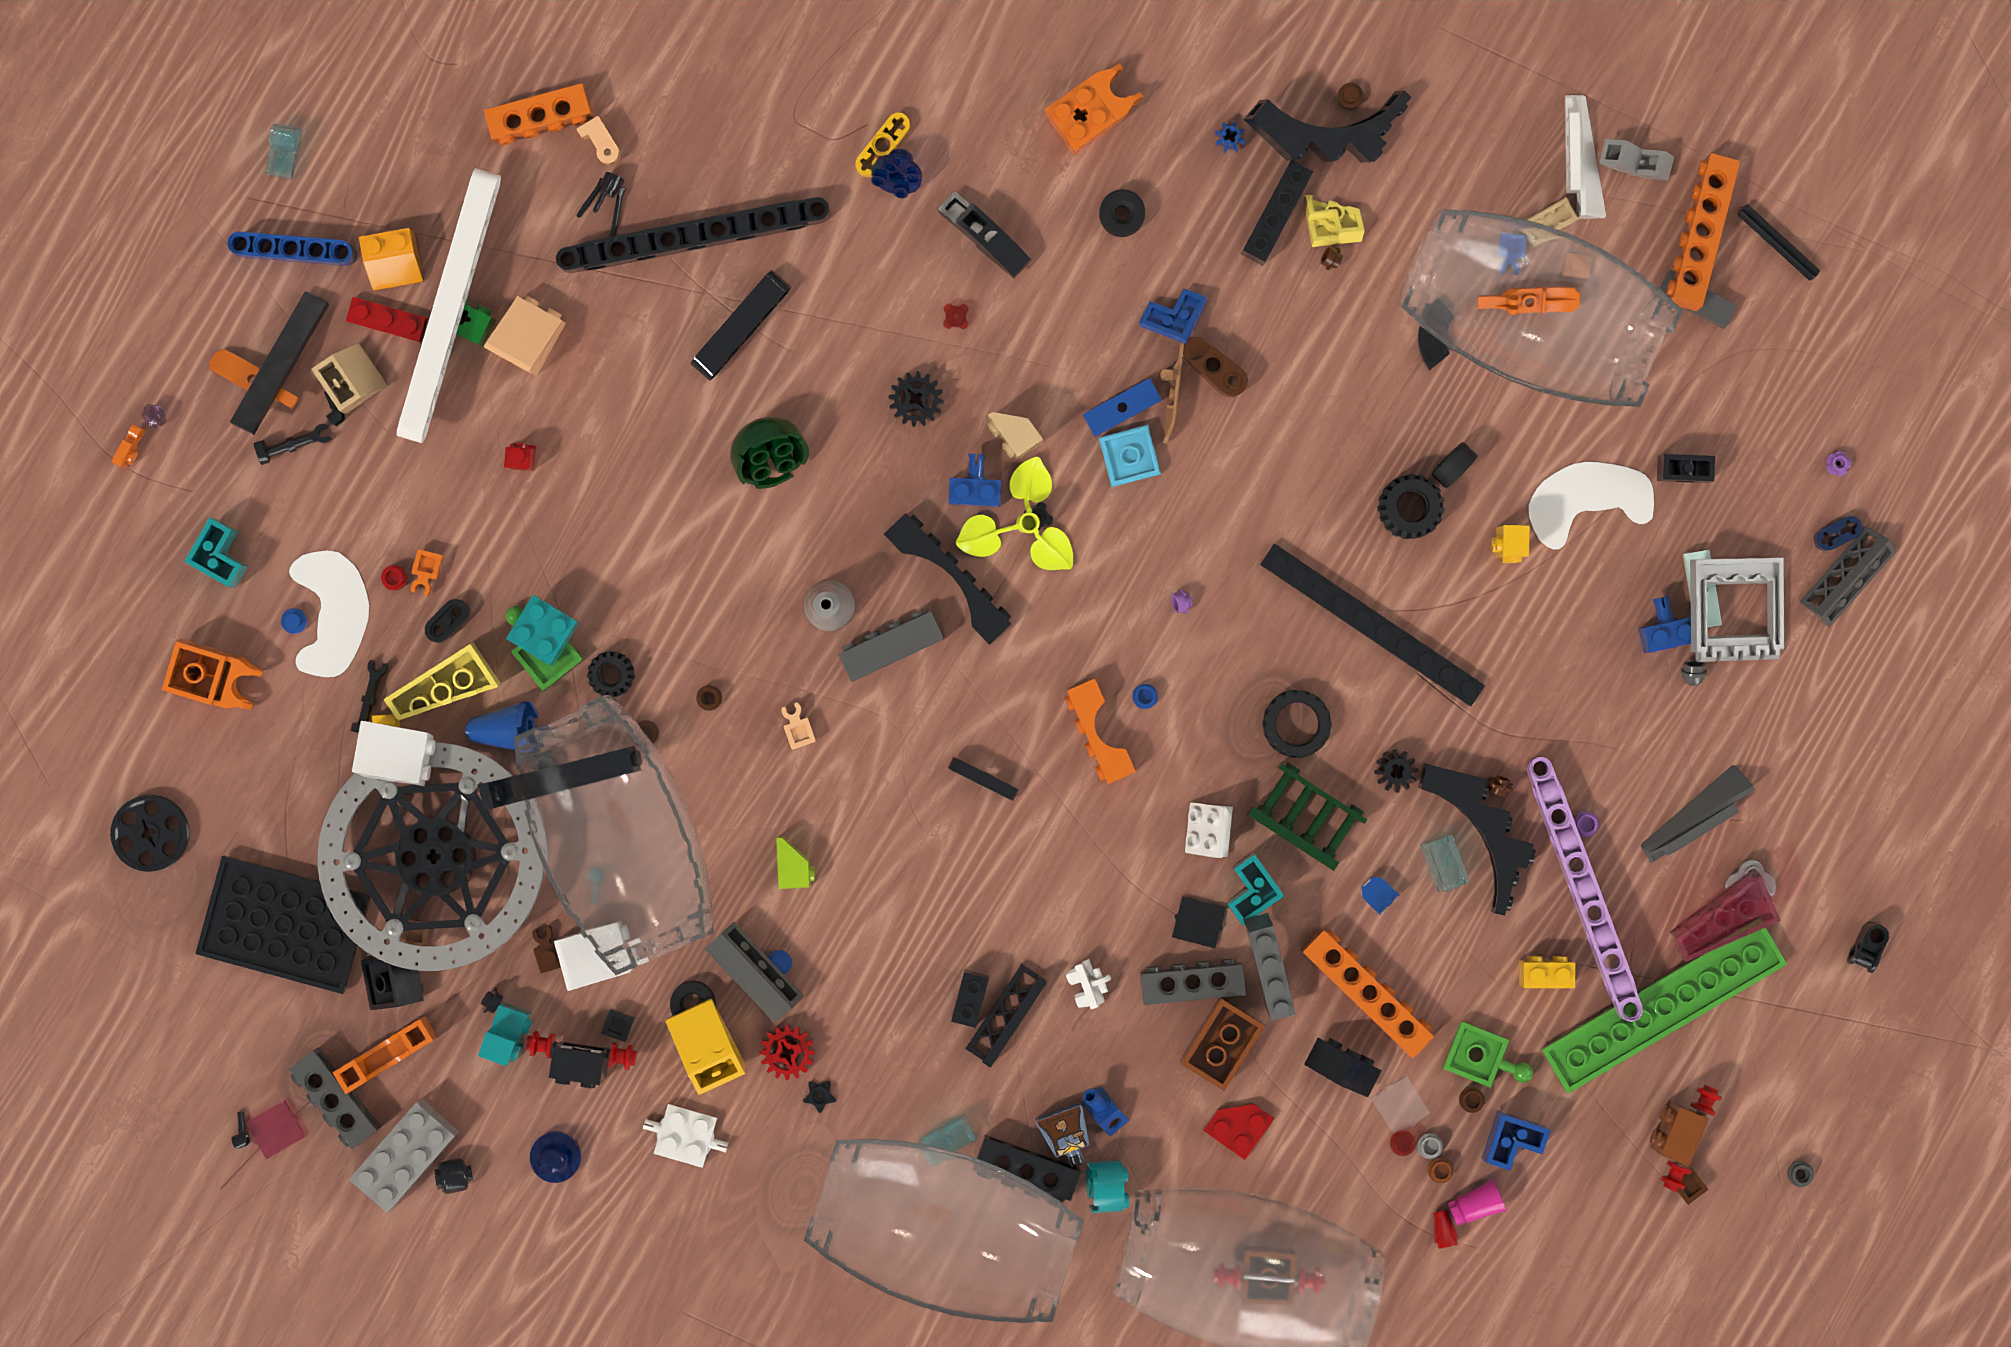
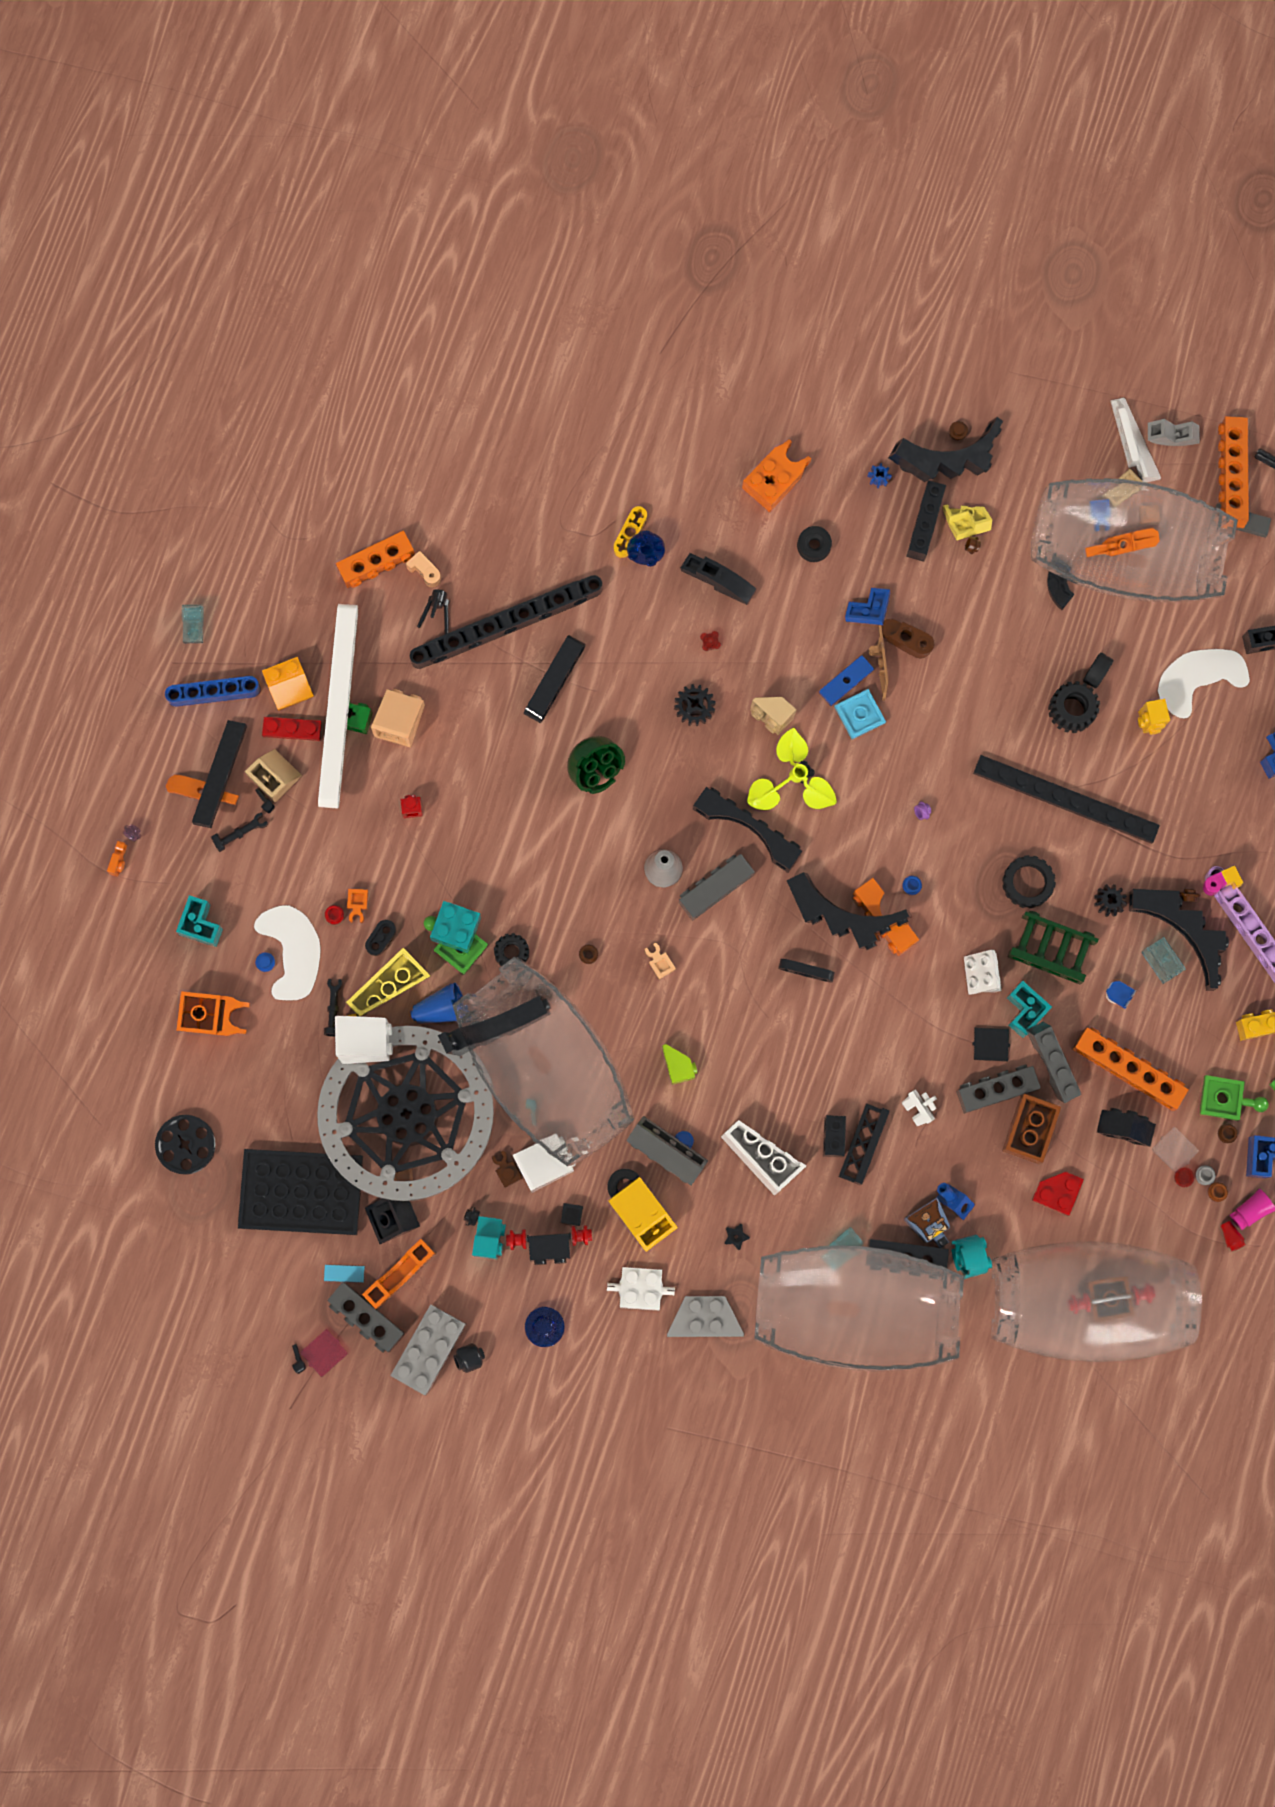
camera: 15 degrees left, 10 degrees down
red gear [759,1024,815,1080] -> none
blue brick [949,454,1001,508] -> none
medium lavender plate [1574,811,1599,837] -> none
none -> medium azure sticker [324,1265,365,1282]
none -> light grey wing [667,1296,744,1337]
none -> white wedge [721,1120,806,1195]
none -> black arch [786,872,912,951]
none -> leg [1203,866,1243,896]

